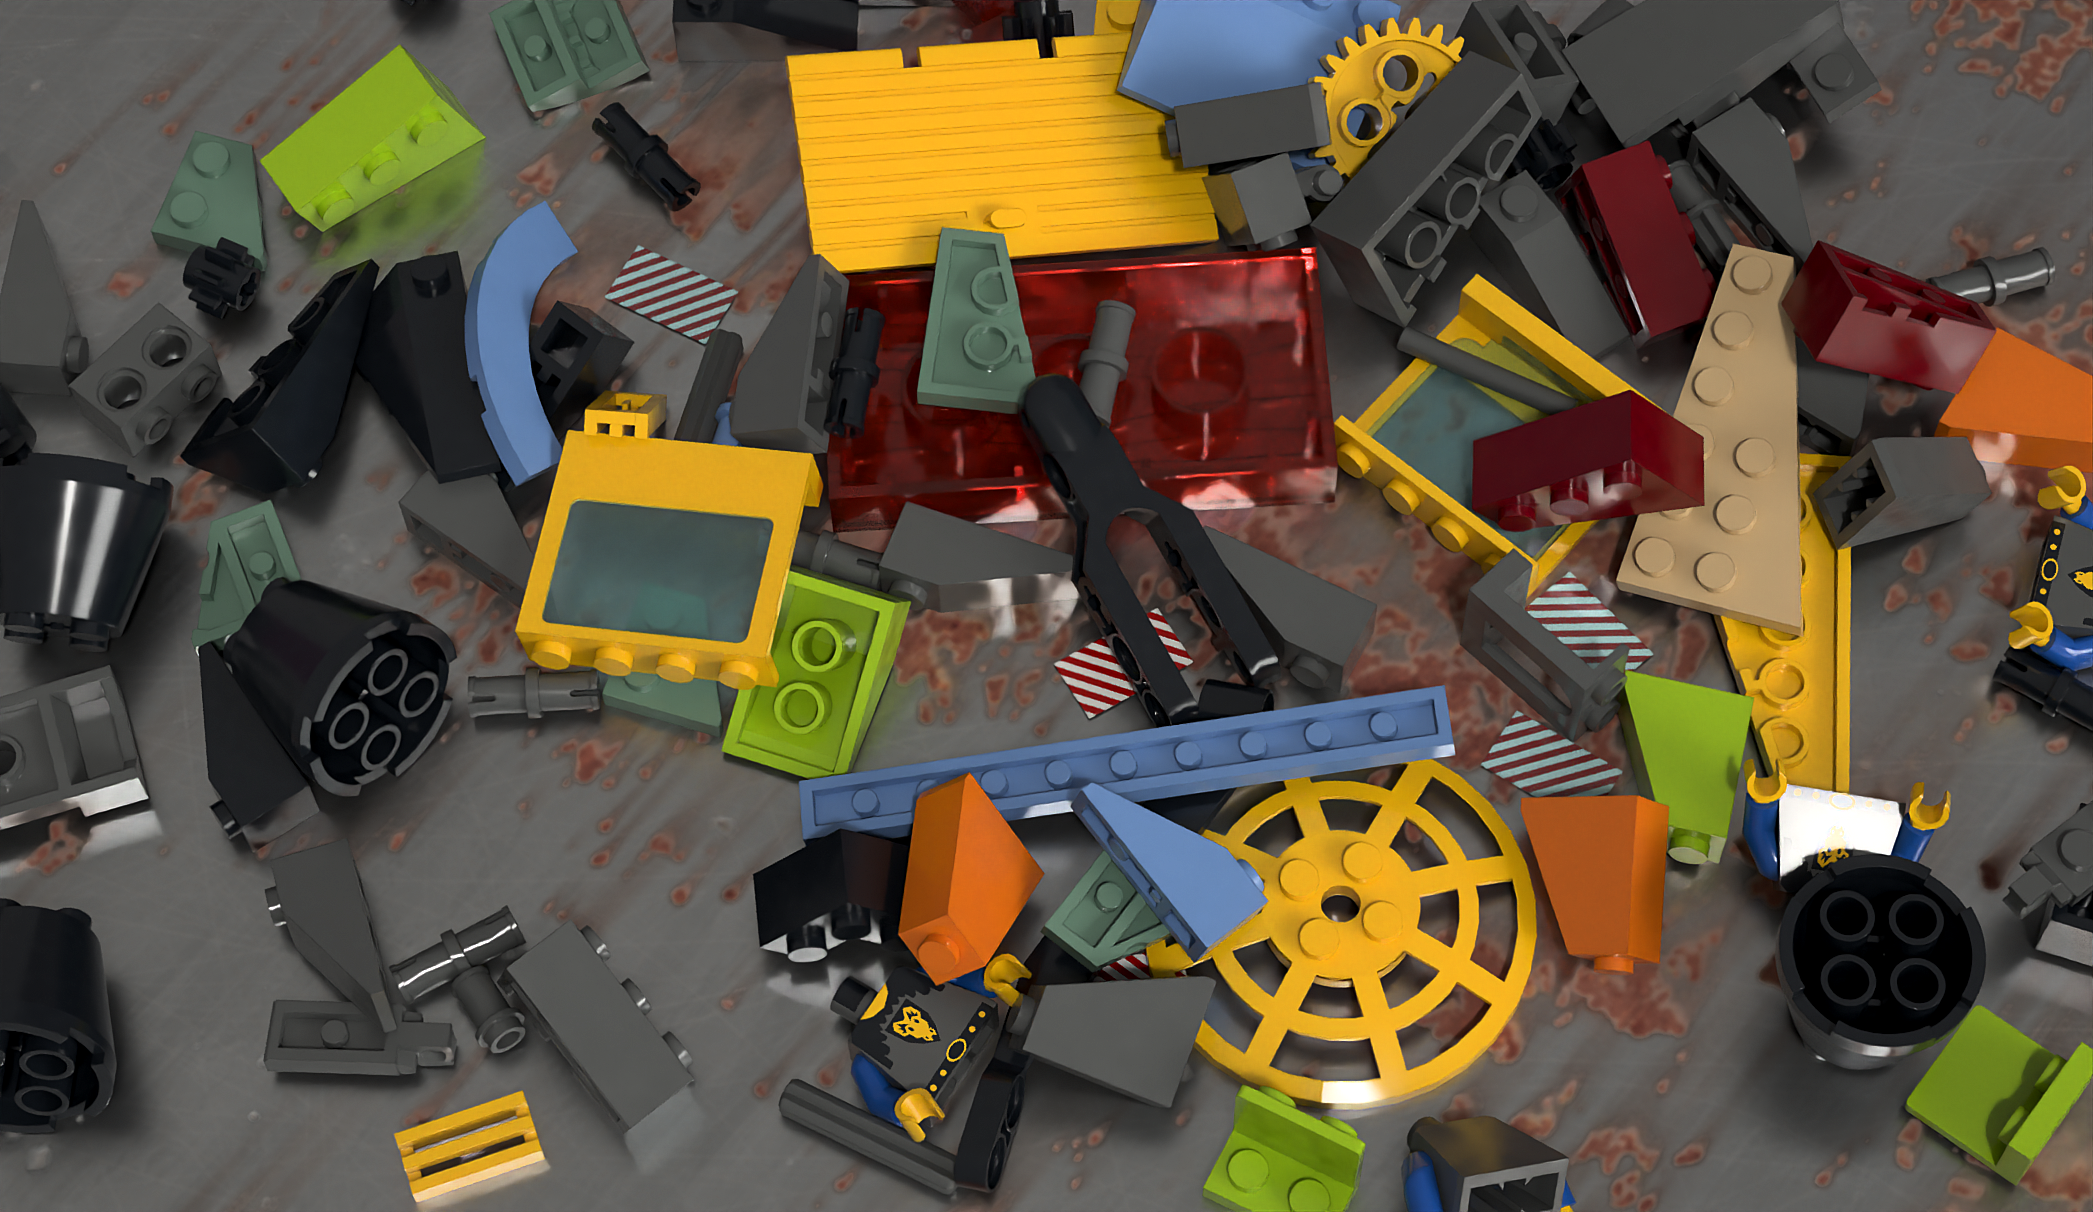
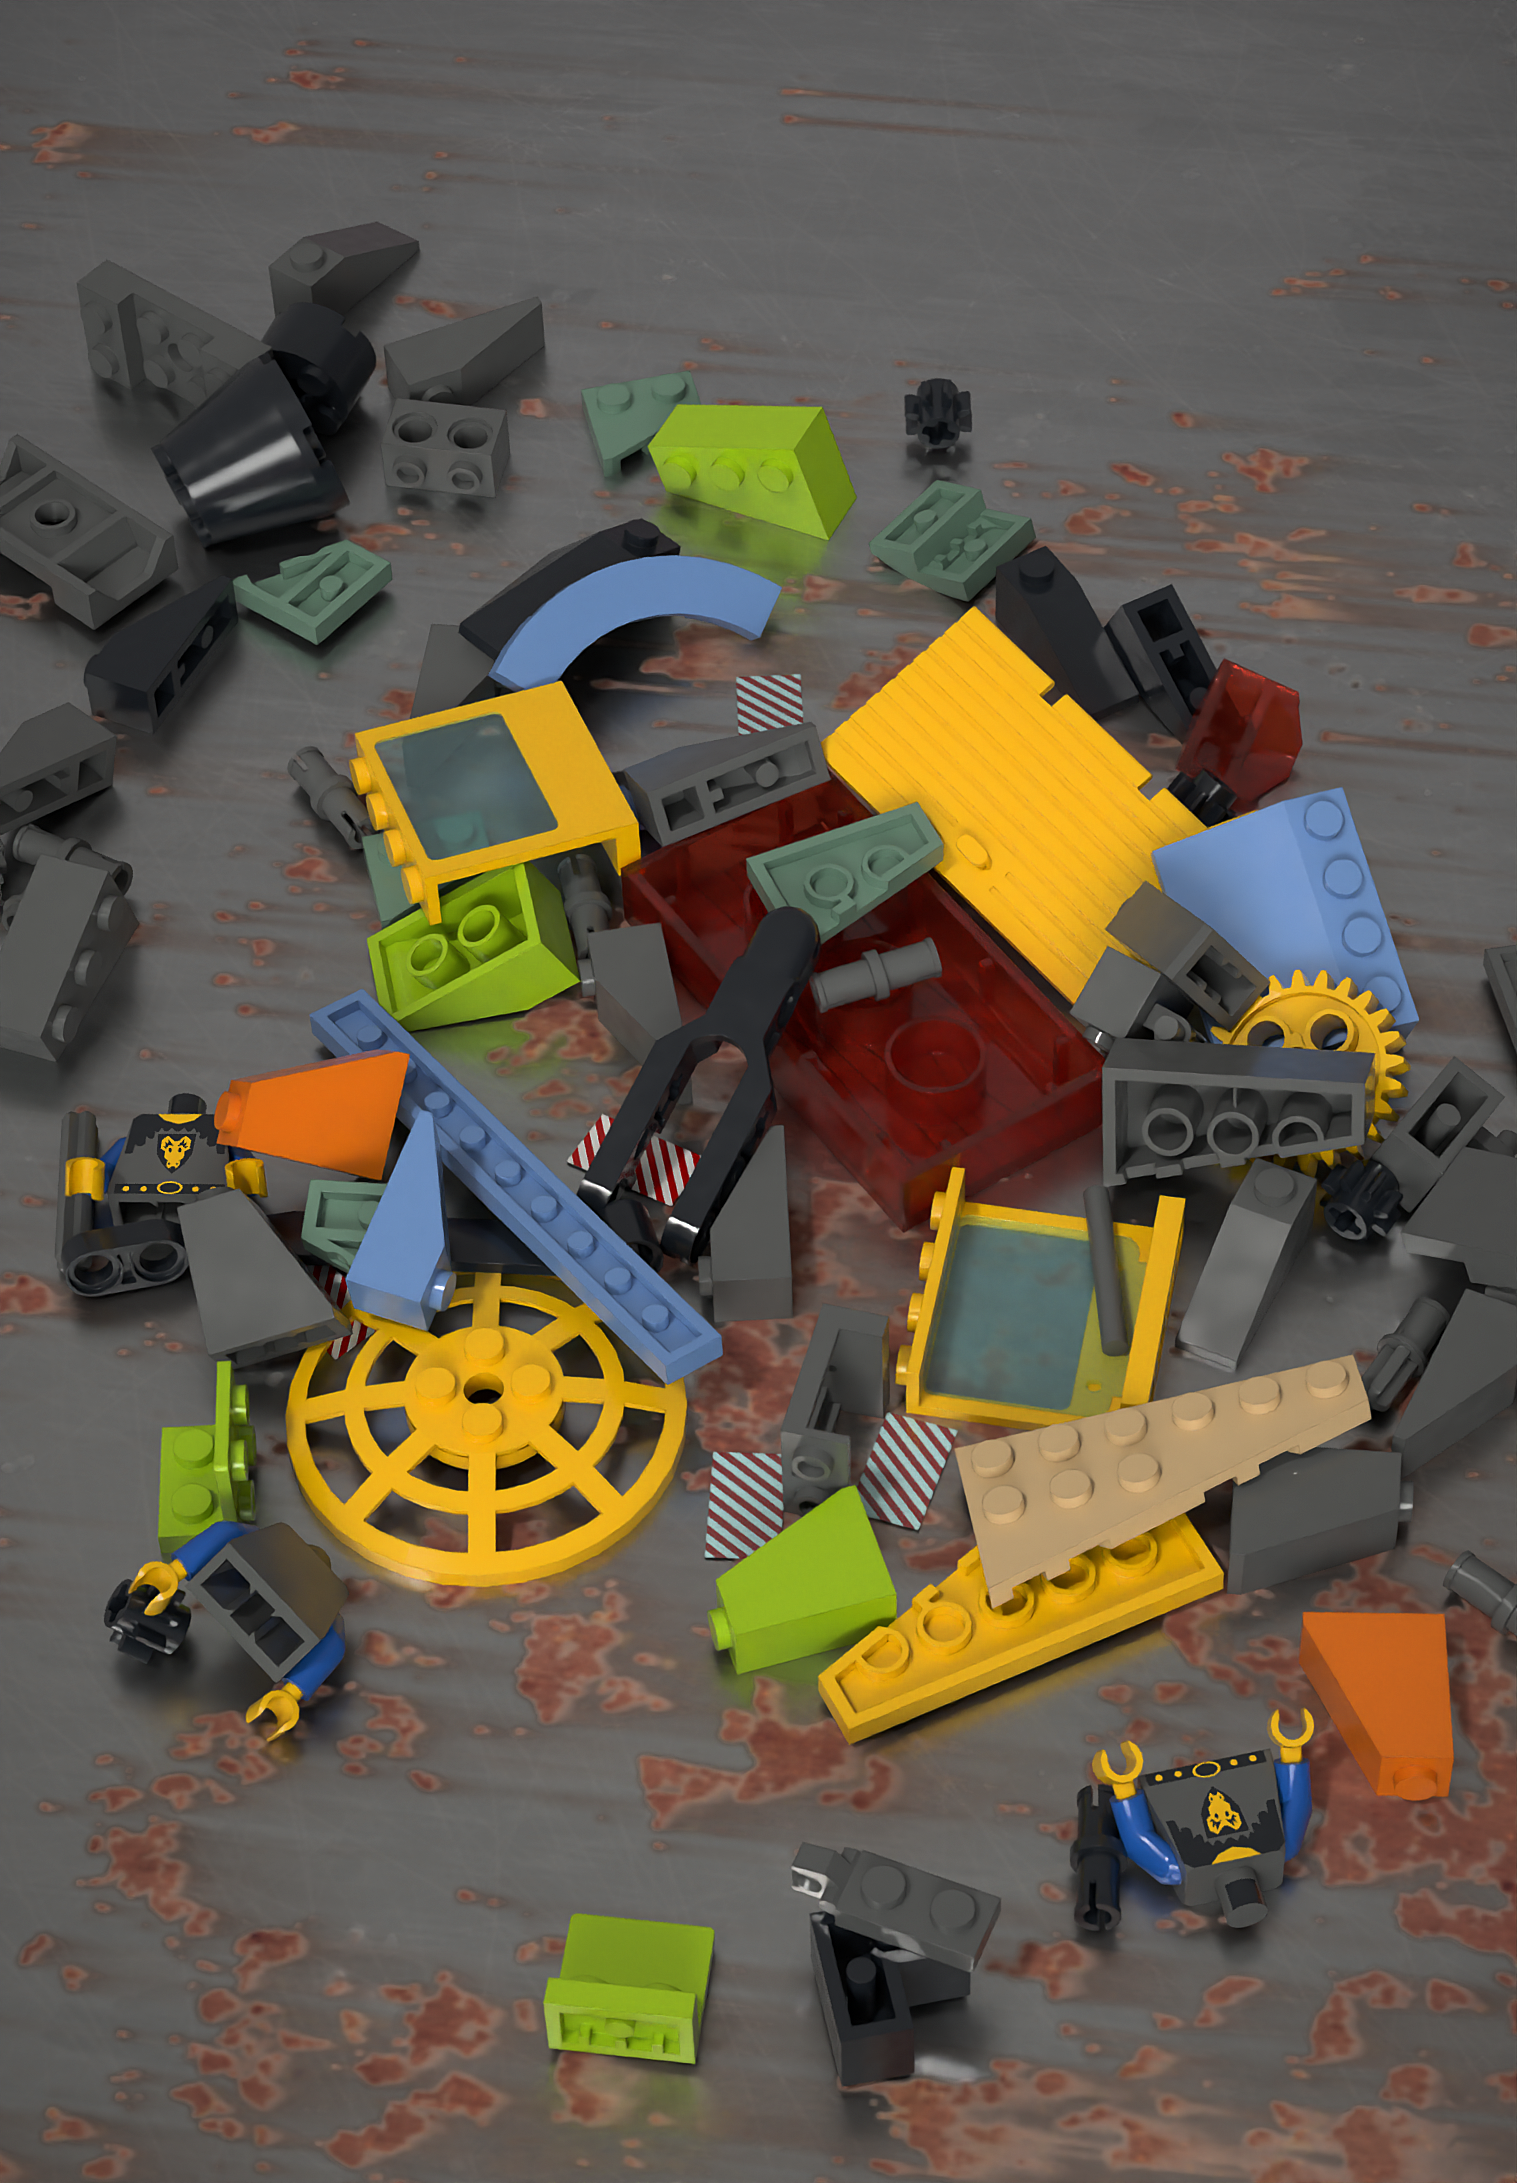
camera: 60 degrees right, 15 degrees down
black wedge [180,258,380,494] -> none
black gear [183,237,261,319] -> none
black cone [223,577,457,796] -> none
black slope [495,300,635,492] -> none
yellow tile [584,390,667,439] -> none
black pin [592,102,701,212] -> none
black brick [753,828,910,962] -> none
black pin [824,307,885,439] -> none
dark red wedge [1472,390,1705,532] -> none
orange slope [1520,795,1669,975] -> none
dark red wedge [1554,140,1718,350] -> none
torso [1742,758,1951,894] -> none
black cone [1775,854,1986,1070] -> none
dark red wedge [1781,240,1997,394] -> none
dark grey slope [1813,437,1992,550] -> none

